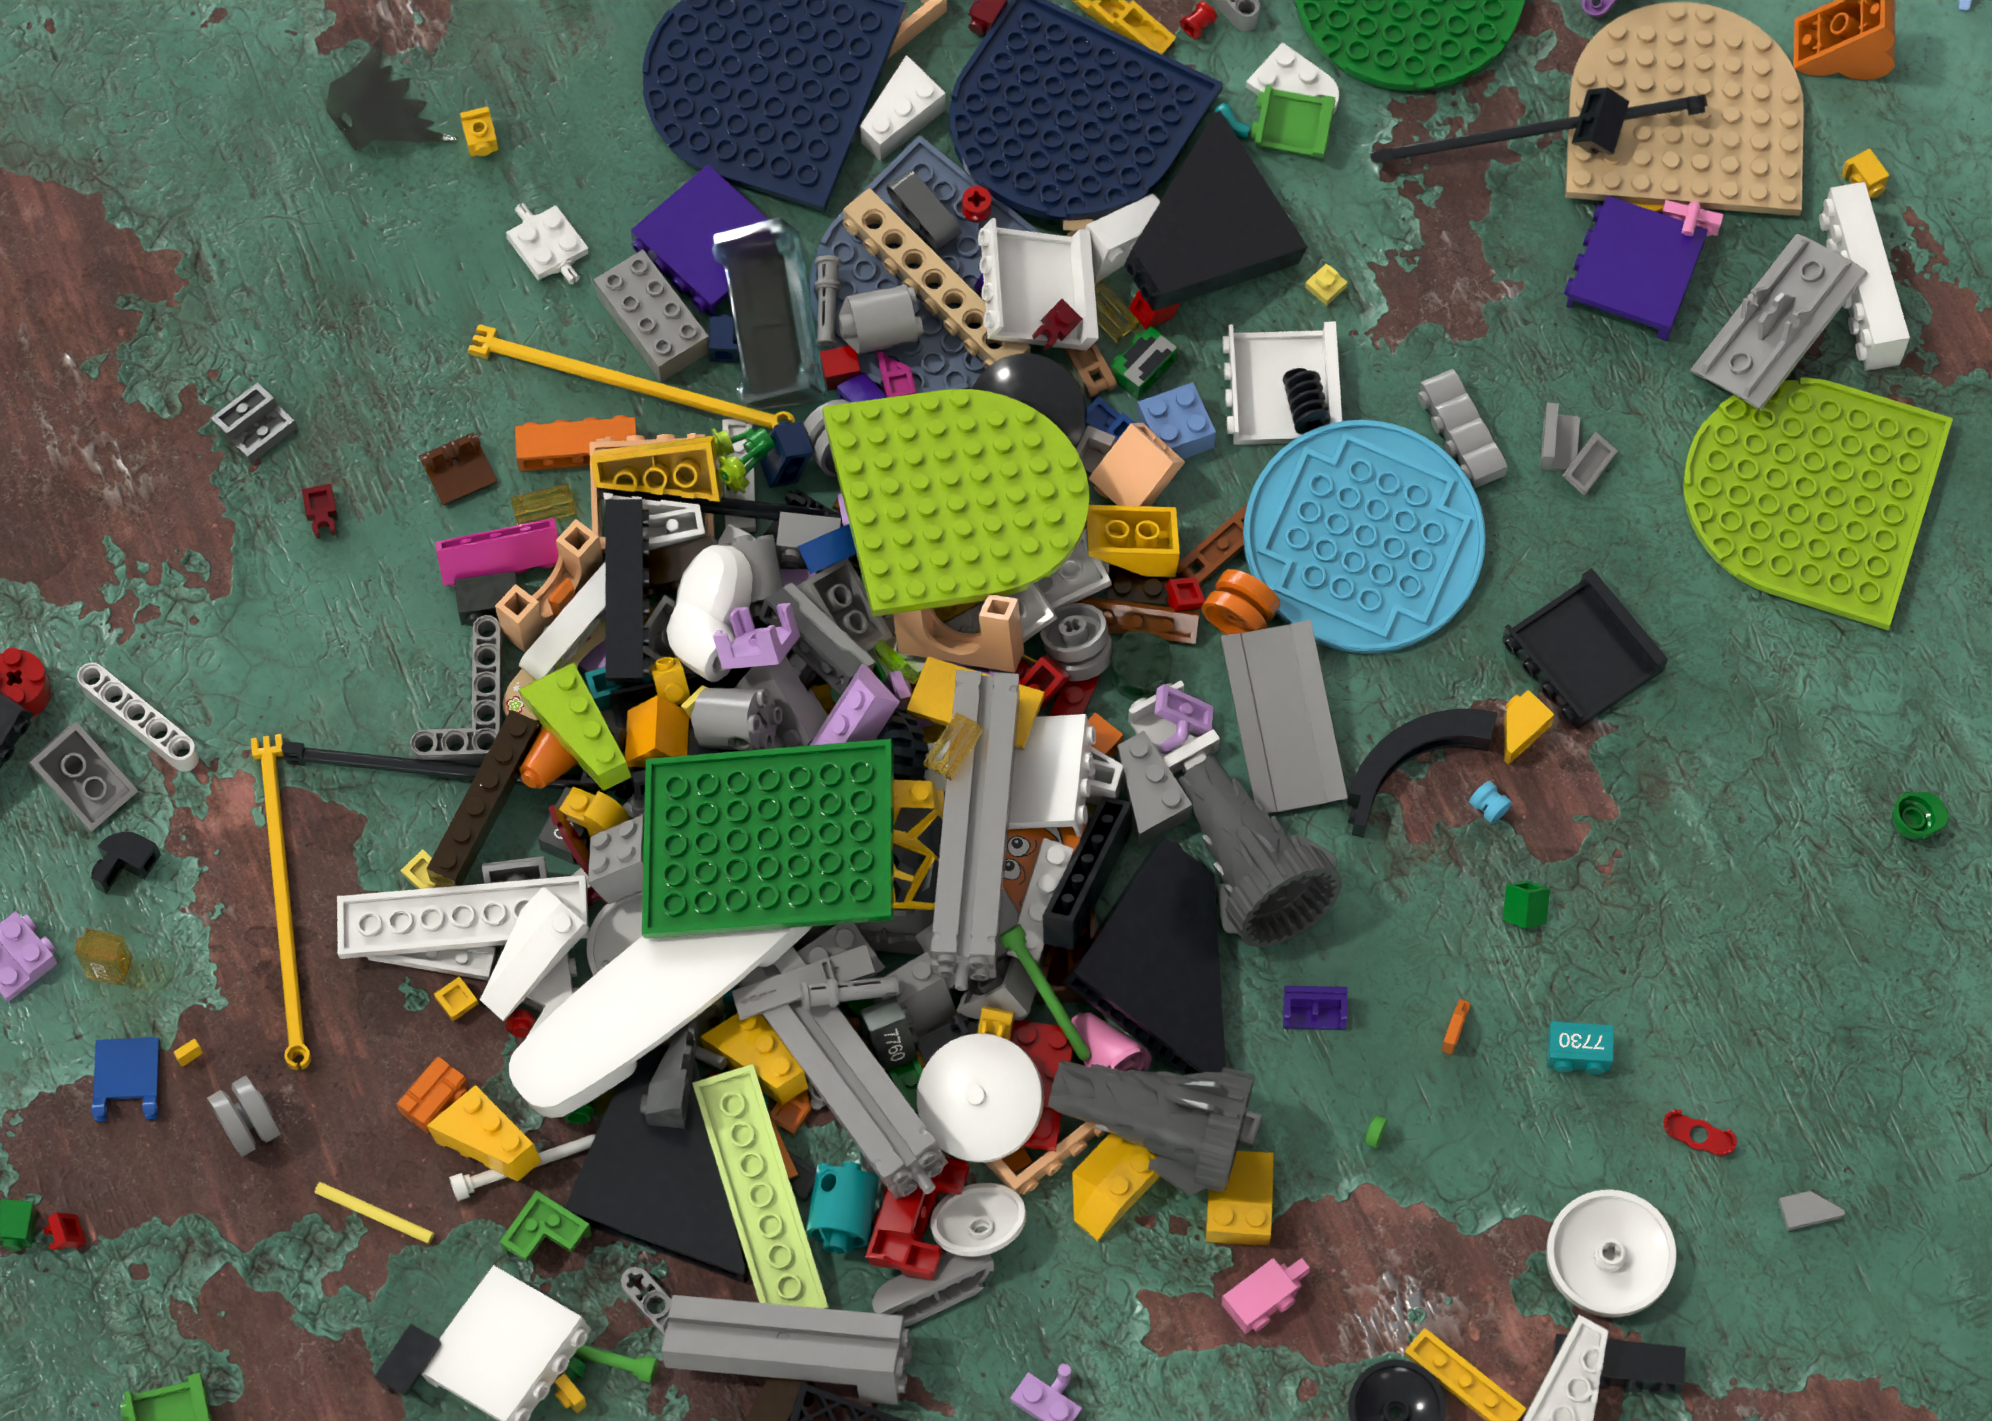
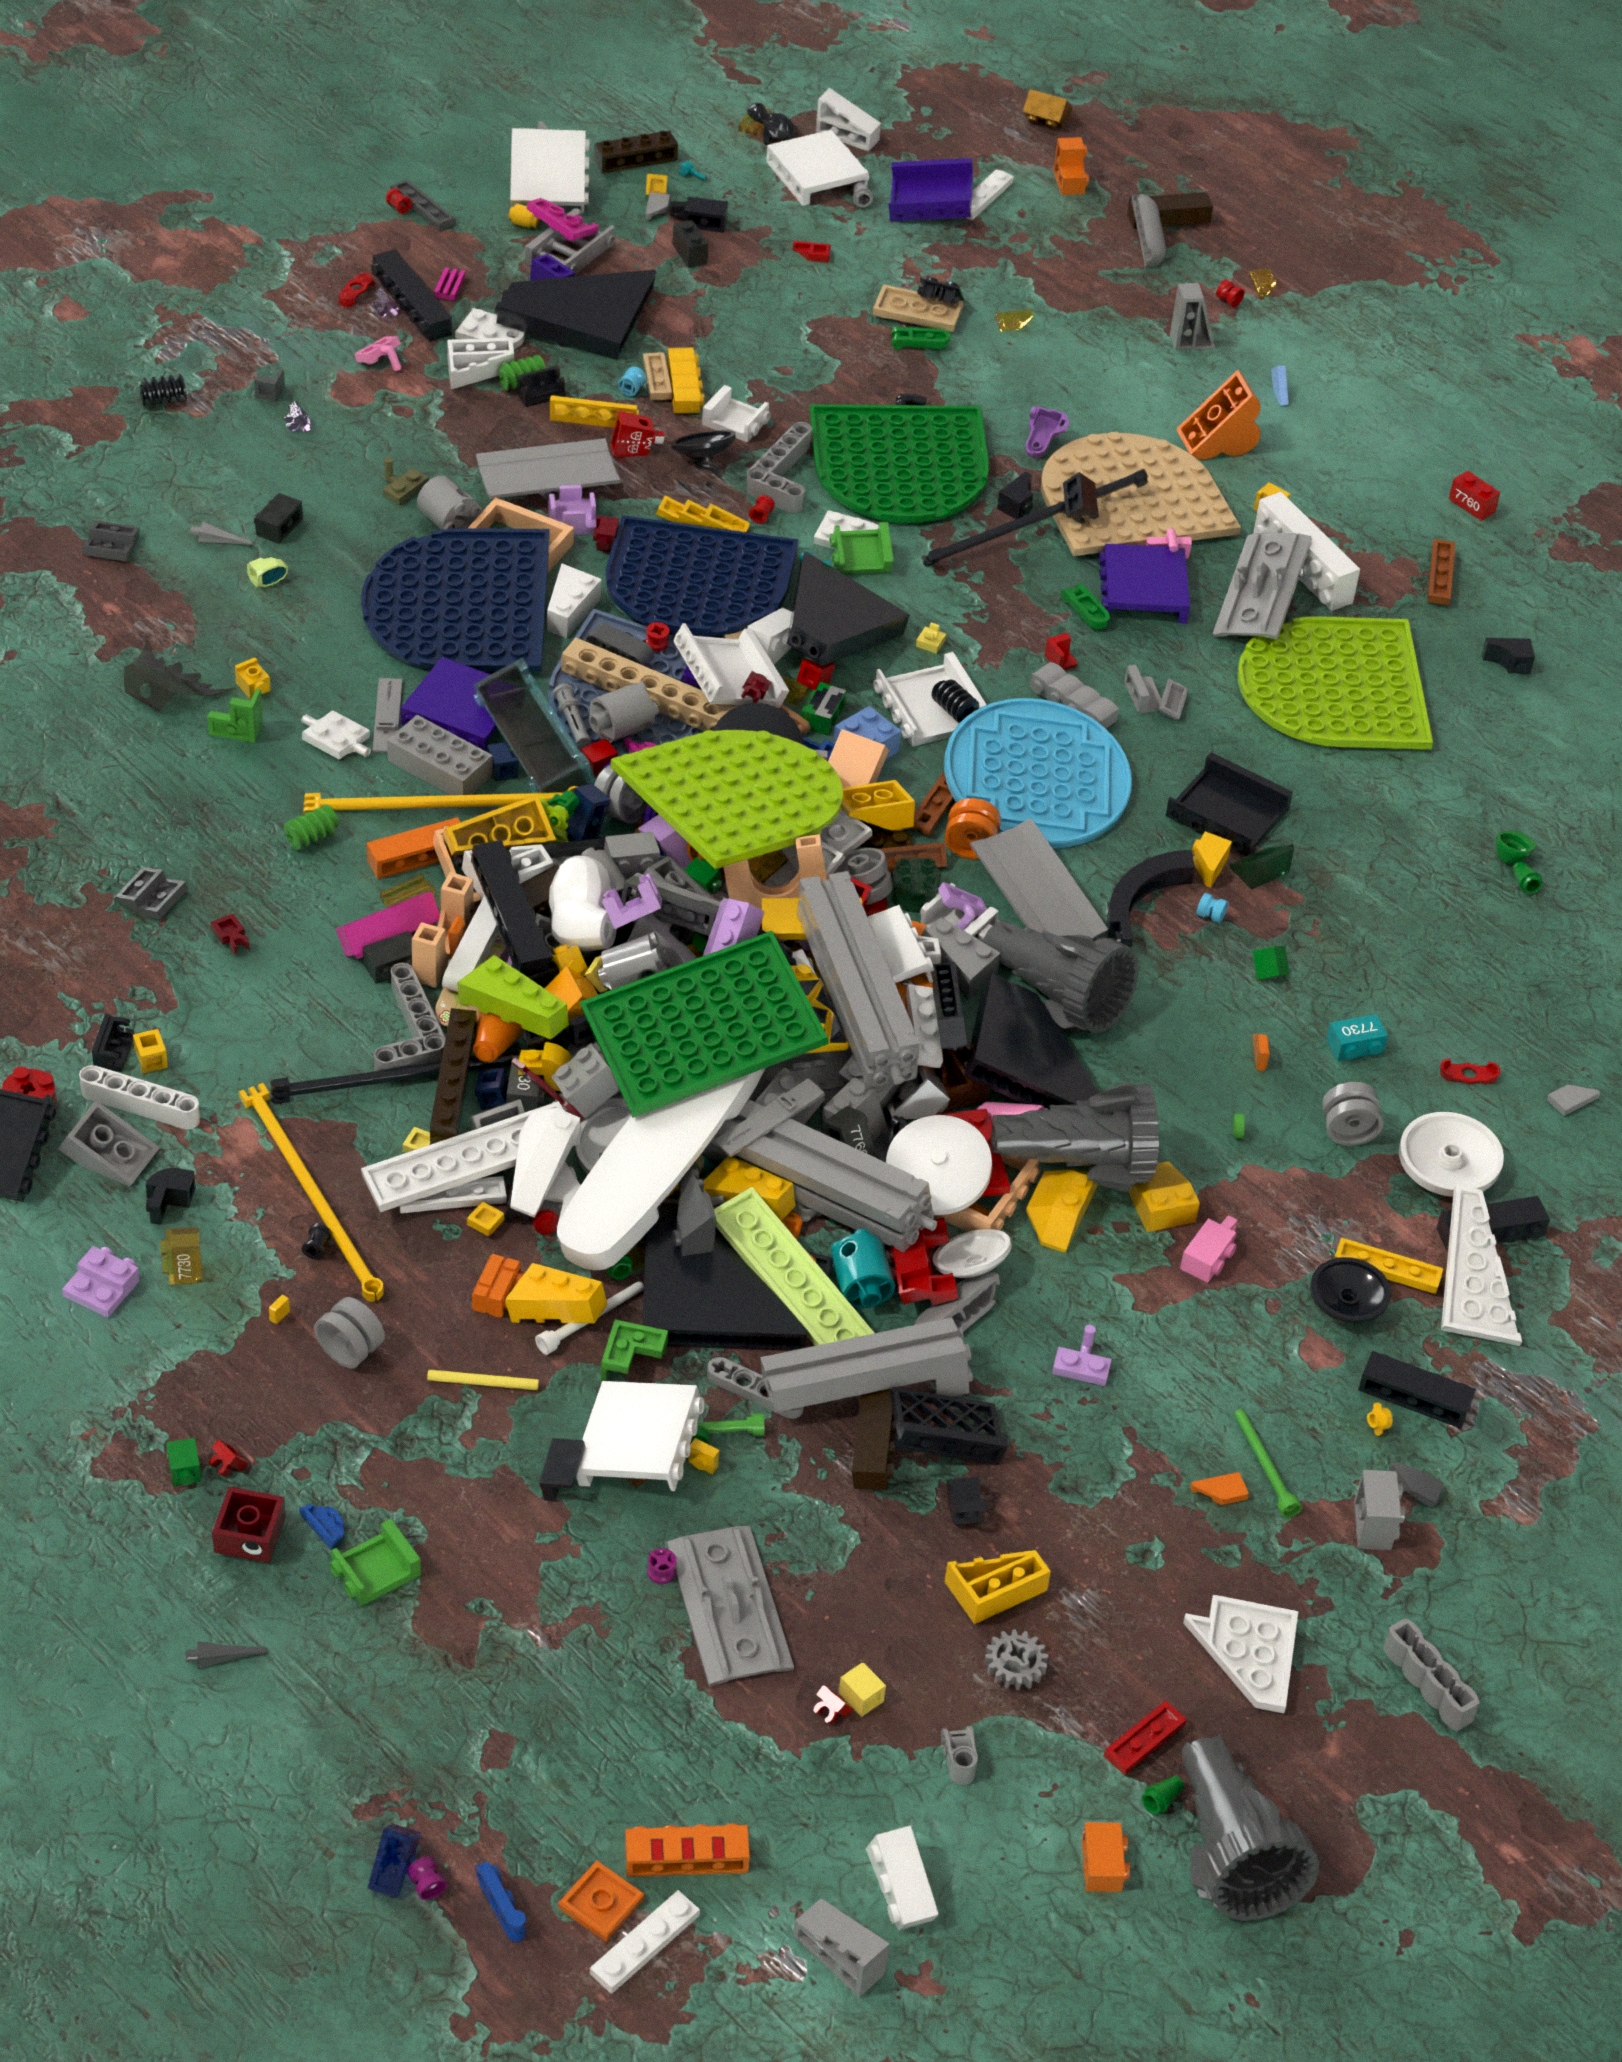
camera: 25 degrees left, 20 degrees down
blue flag [91,1037,160,1122] -> none
reddish brown hinge [419,432,498,506] -> none
blue slope [798,524,857,574] -> none
light grey pin [800,975,899,1011] -> none
clear yellow tile [924,712,984,781] -> none
yellow tile [977,1006,1015,1041] -> none
bright green piece [998,924,1091,1061] -> none
red tile [1165,577,1205,612] -> none
dark purple hinge [1283,986,1348,1030] -> none
none -> black hinge [92,1014,135,1072]
none -> yellow brick [133,1029,168,1074]
none -> bright green panel [207,689,263,743]
none -> dark red brick [212,1486,286,1563]
none -> bright green piece [284,804,339,850]
none -> blue tile [299,1504,344,1550]
none -> black bush [301,1223,332,1260]
none -> light grey piece [372,678,402,753]
none -> dark blue brick [474,1068,509,1110]
none -> black arch [997,471,1033,519]
none -> red panel [1045,633,1078,671]
none -> green plate [1061,584,1110,630]
none -> clear green slope [1229,844,1294,890]
none -> light grey wheel [1322,1082,1384,1146]
none -> green cone [1512,861,1542,894]

